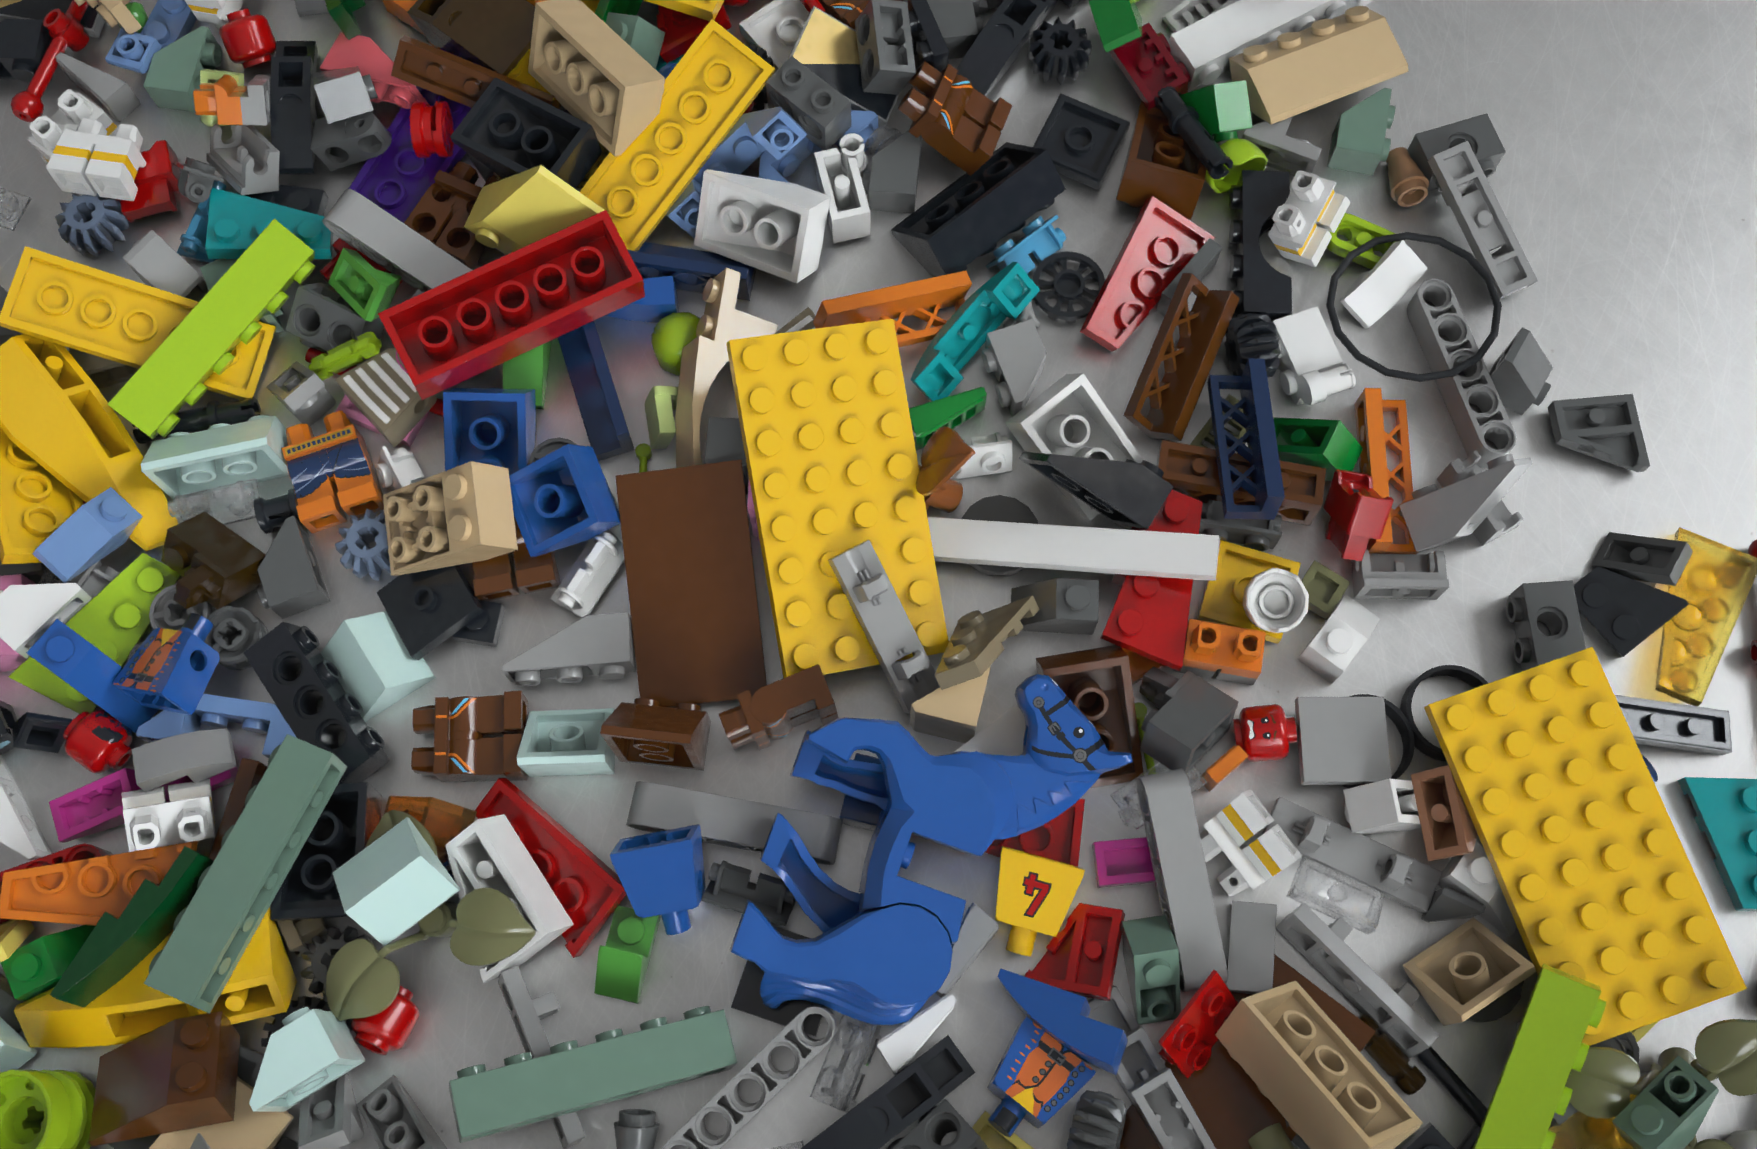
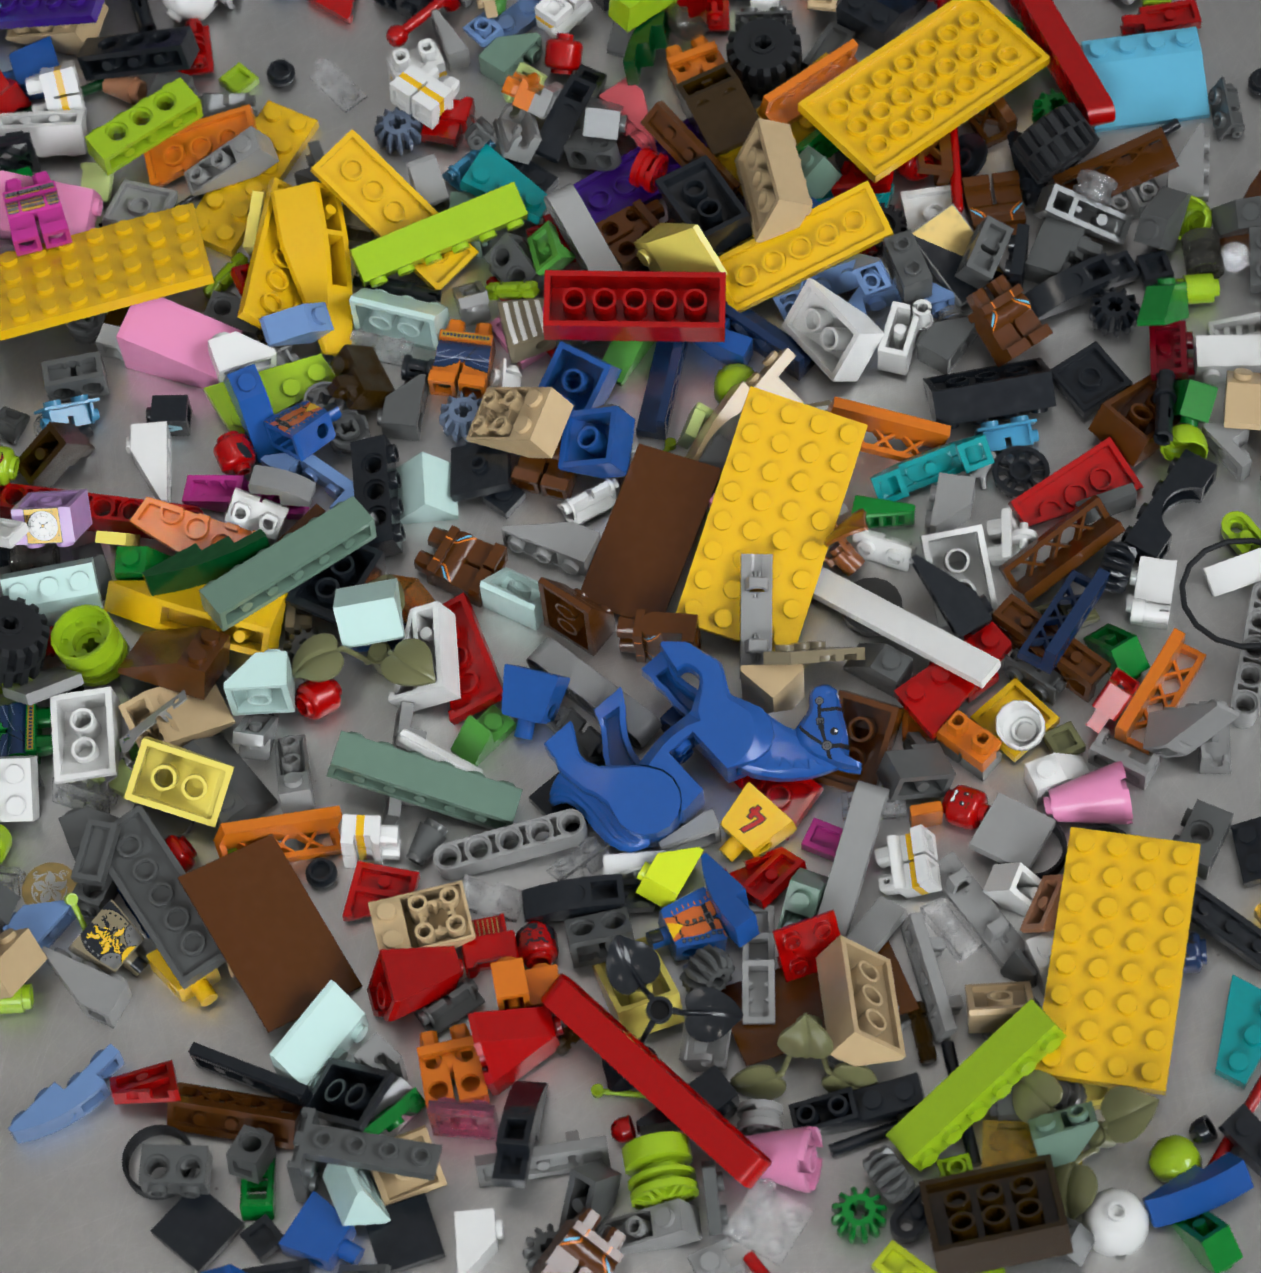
camera: 35 degrees right, 10 degrees down
black slope [12,712,72,753] -> none
white hips [1268,170,1351,268] -> none
none -> white axle [395,729,483,774]
none -> neon yellow slope [636,847,704,908]
none -> white hips [987,508,1038,572]
none -> bright pink cone [1043,761,1133,825]

